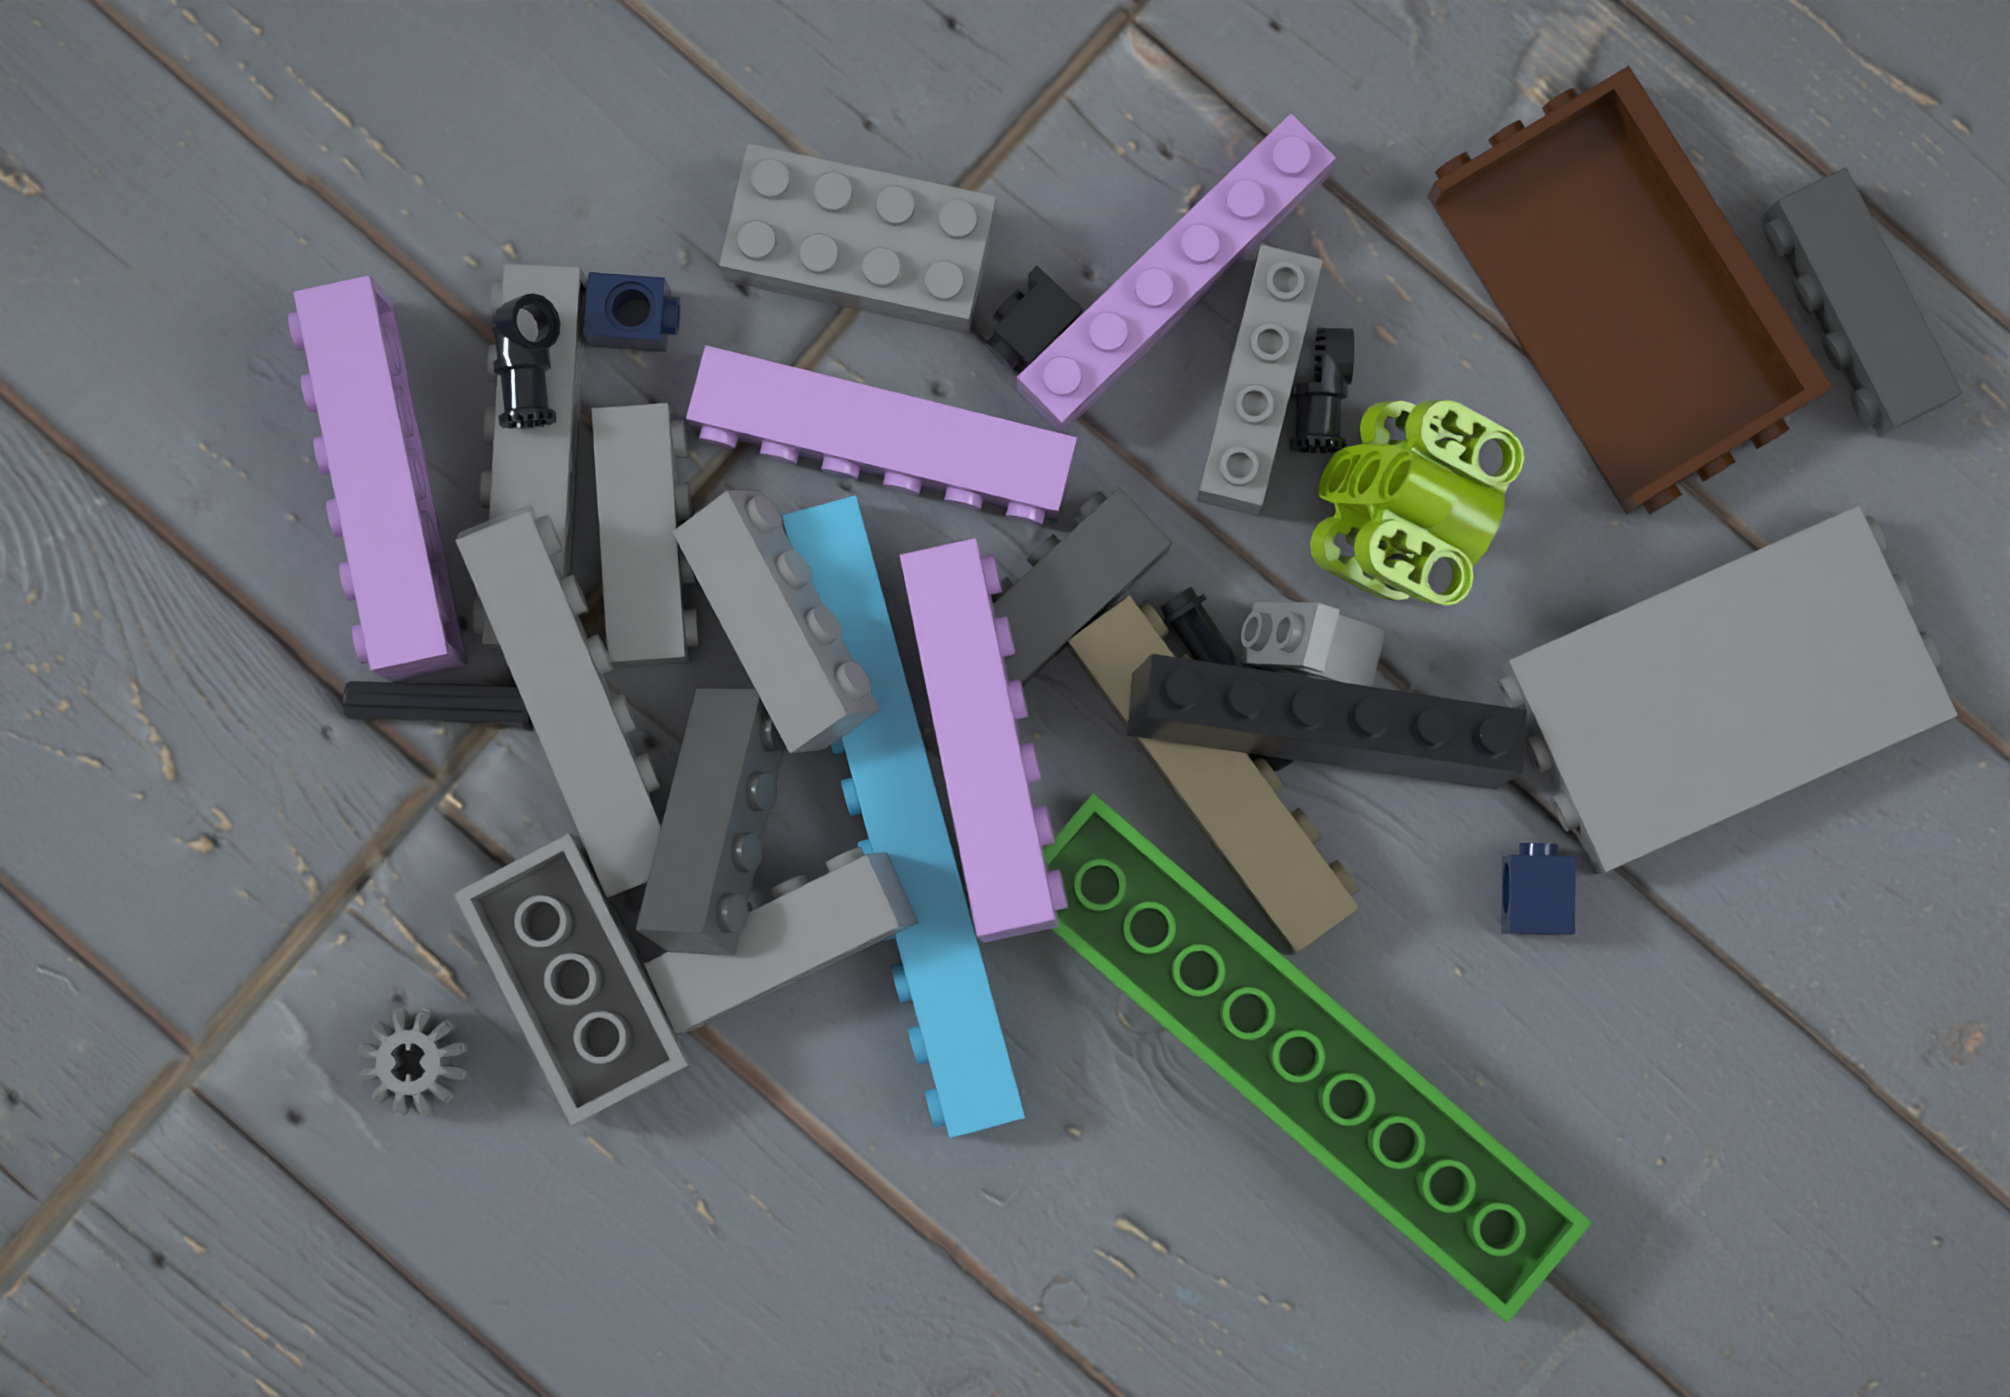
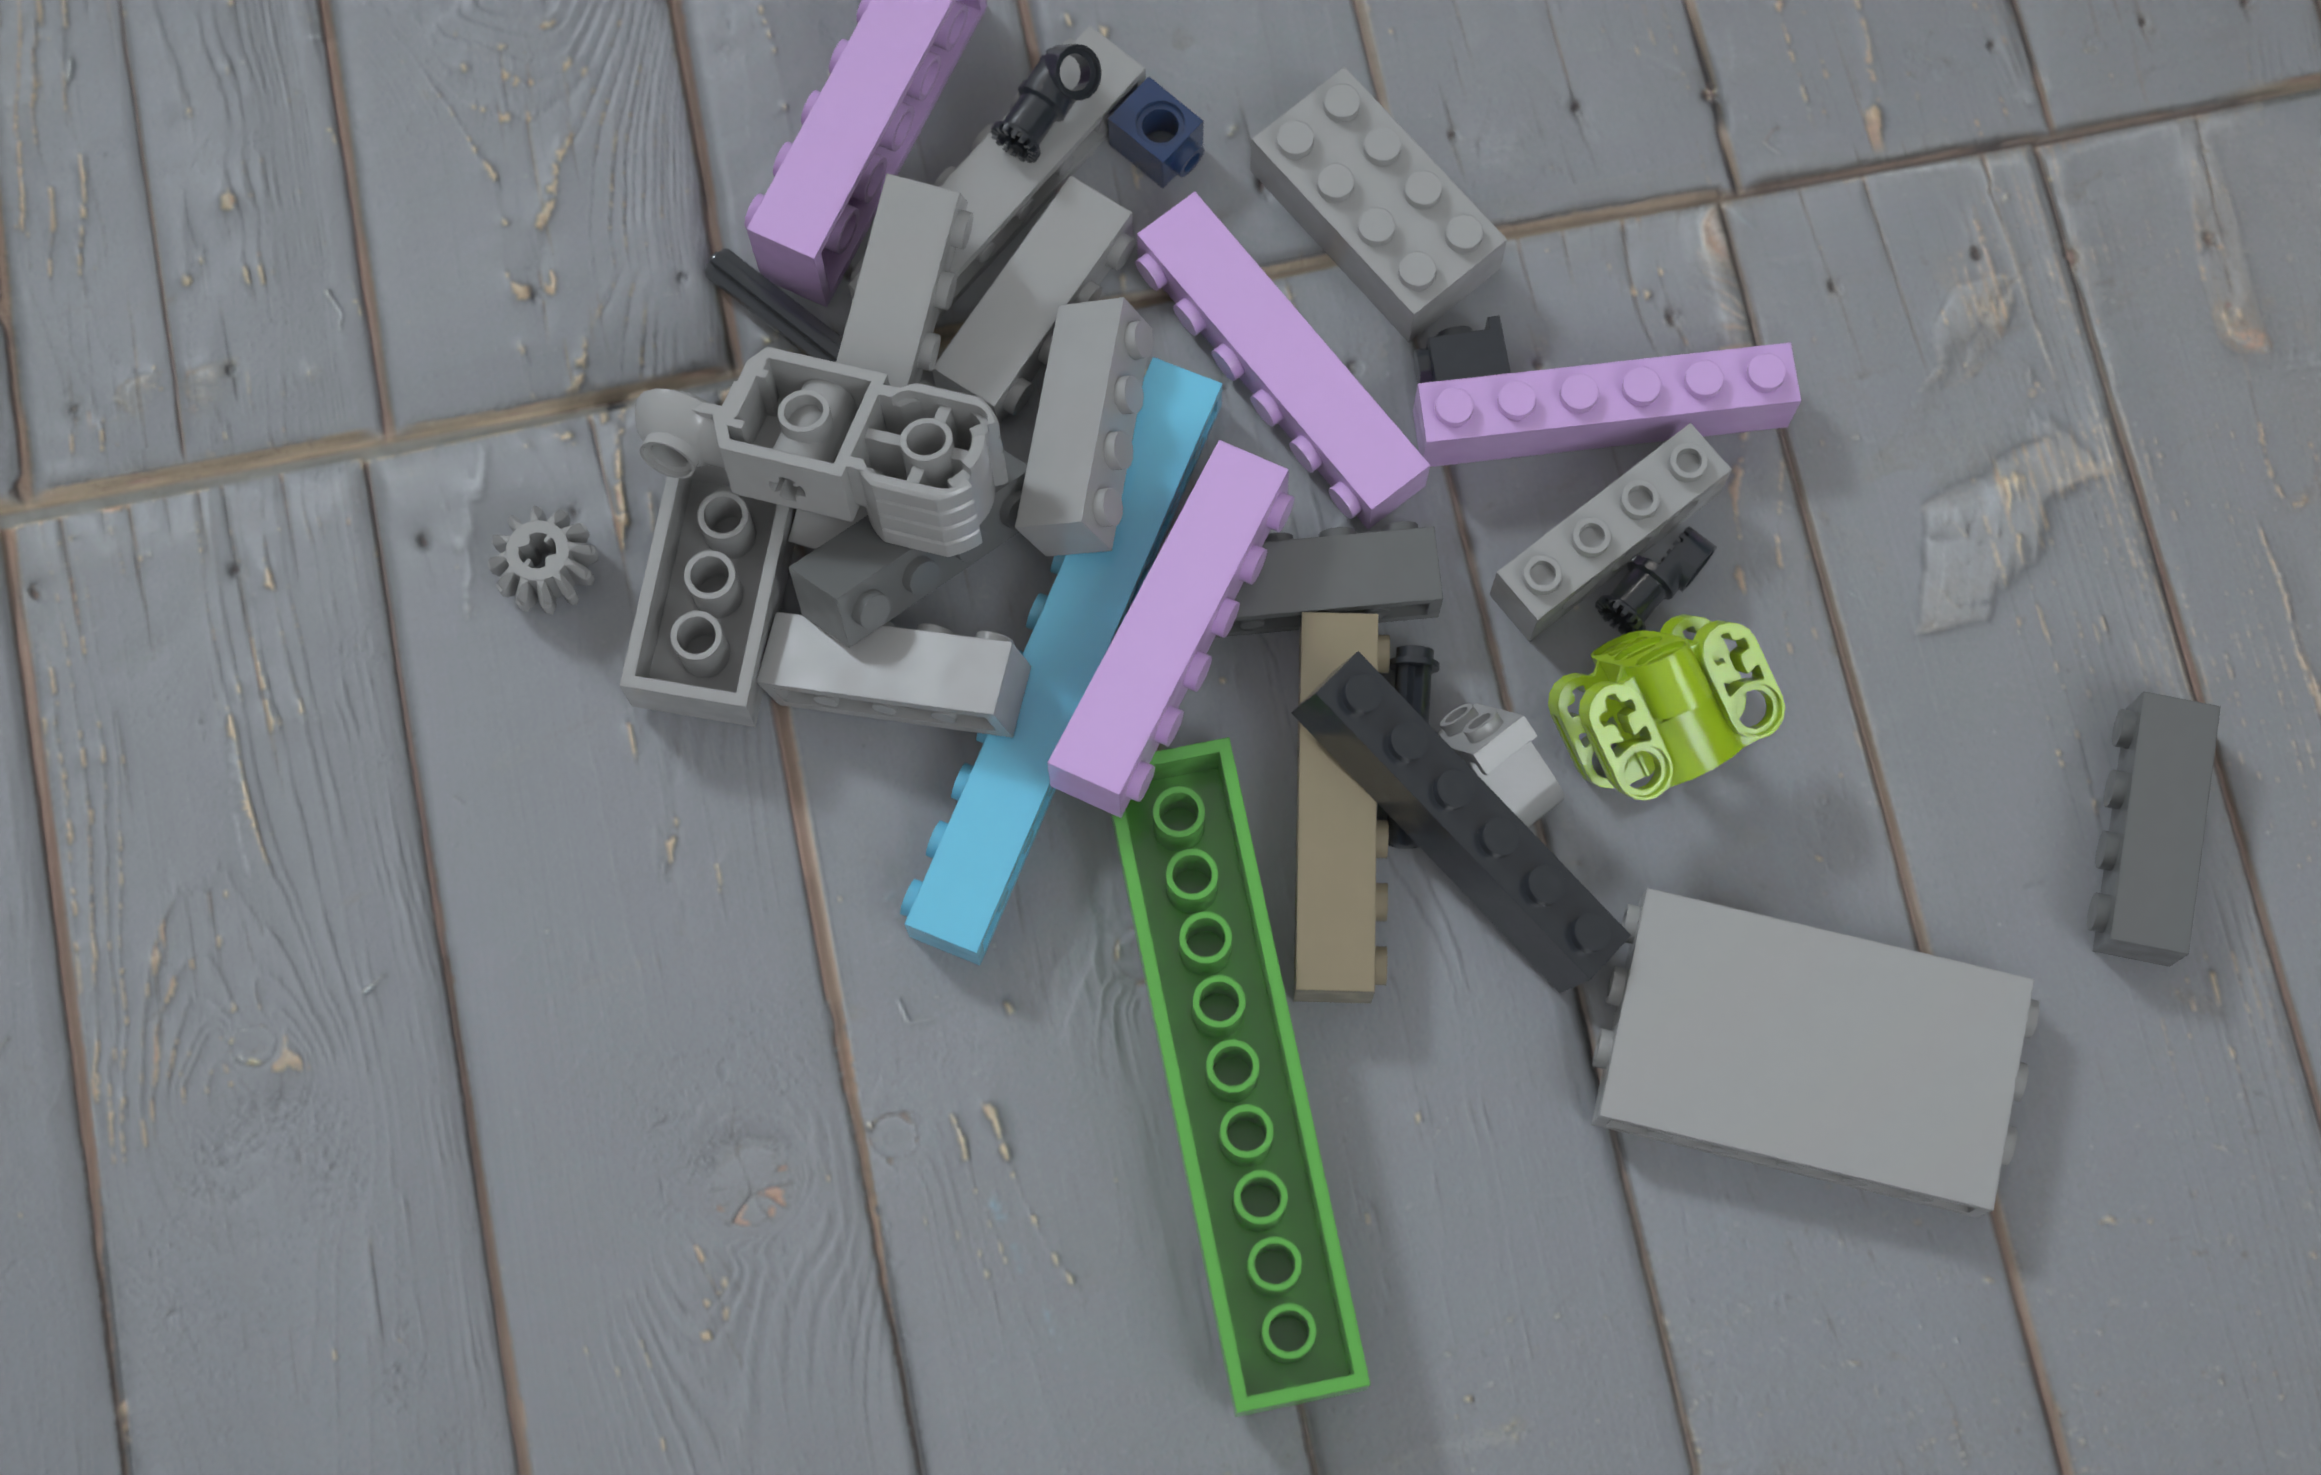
camera: 35 degrees right, 10 degrees down
reddish brown panel [1427,66,1833,515] -> none
dark blue brick [1501,843,1576,935] -> none
none -> light grey brick [635,347,1008,557]

